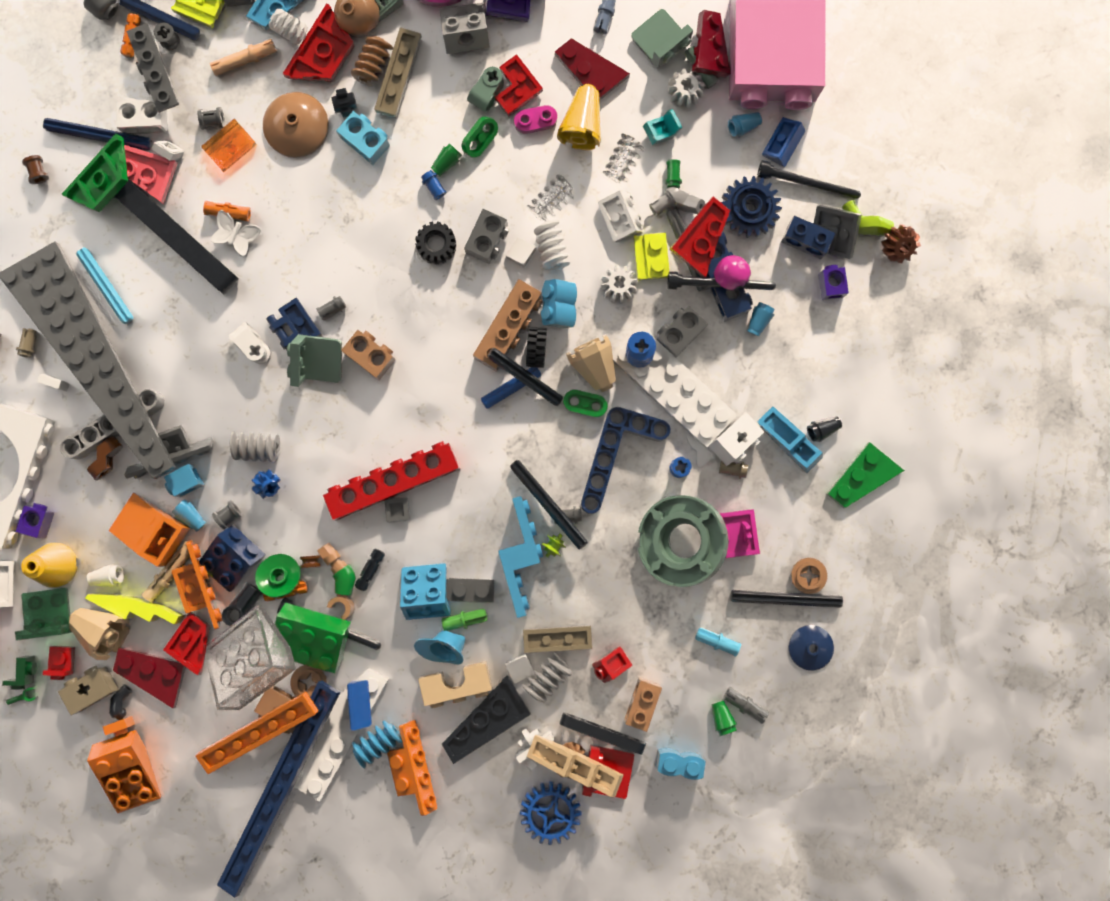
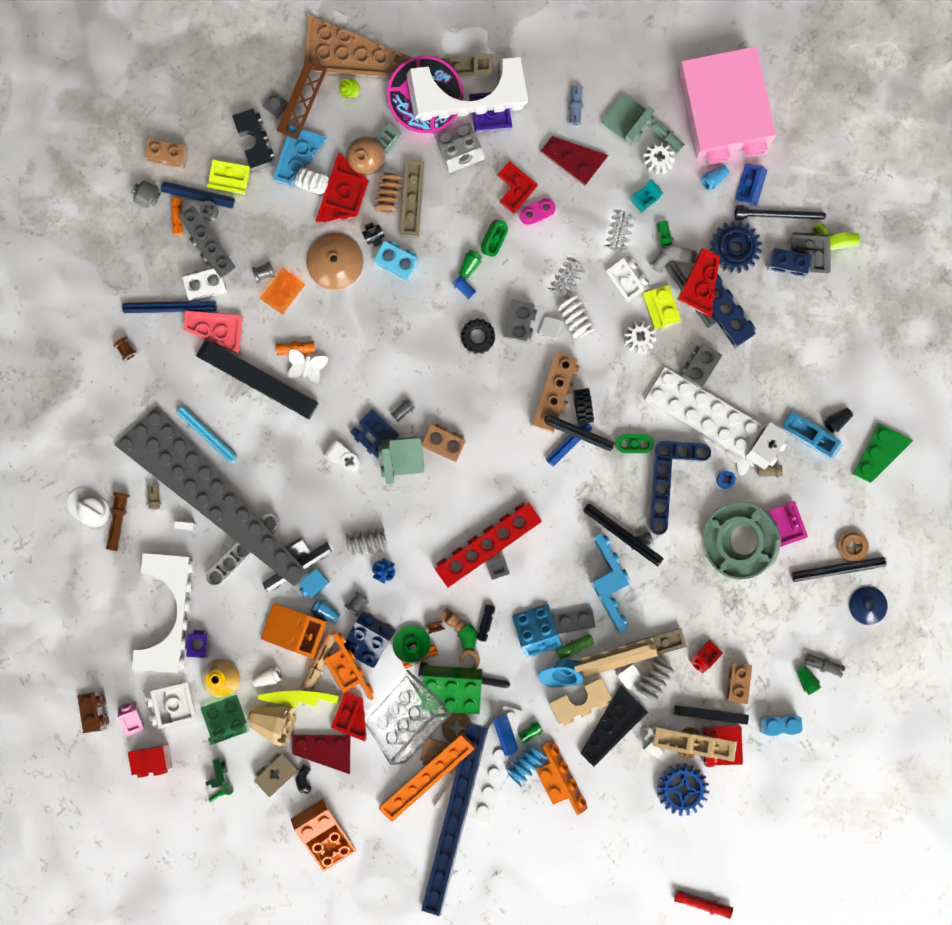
camera: 10 degrees left, 0 degrees up
red bracket [43,646,75,680] -> none
green wing [62,134,128,212] -> none
reddish brown piece [87,436,123,481] -> none
orange plate [103,716,135,737] -> none
white tile [152,140,184,161] -> none
light nougat pin [210,39,277,76] -> none
black piece [222,582,263,626] -> none
sand green piece [467,66,504,113] -> none
dark azure brick [541,279,577,329] -> none
lime wheel [542,533,566,558] -> none
yellow cone [557,84,601,150] -> none
tan cone [566,334,616,392] -> none
blue piece [626,331,656,368] -> none
black piece [667,271,776,290] -> none
dark red wing [692,9,731,78] -> none
medium azure axle [695,628,741,657] -> none
dark pink hair [714,255,751,290] -> none
dark azure cone [747,302,775,336] -> none
dark purple brick [818,265,849,300] -> none
copper gear [881,224,921,264] -> none
none -> green pin [518,722,543,744]
none -> tan fence [574,637,659,678]

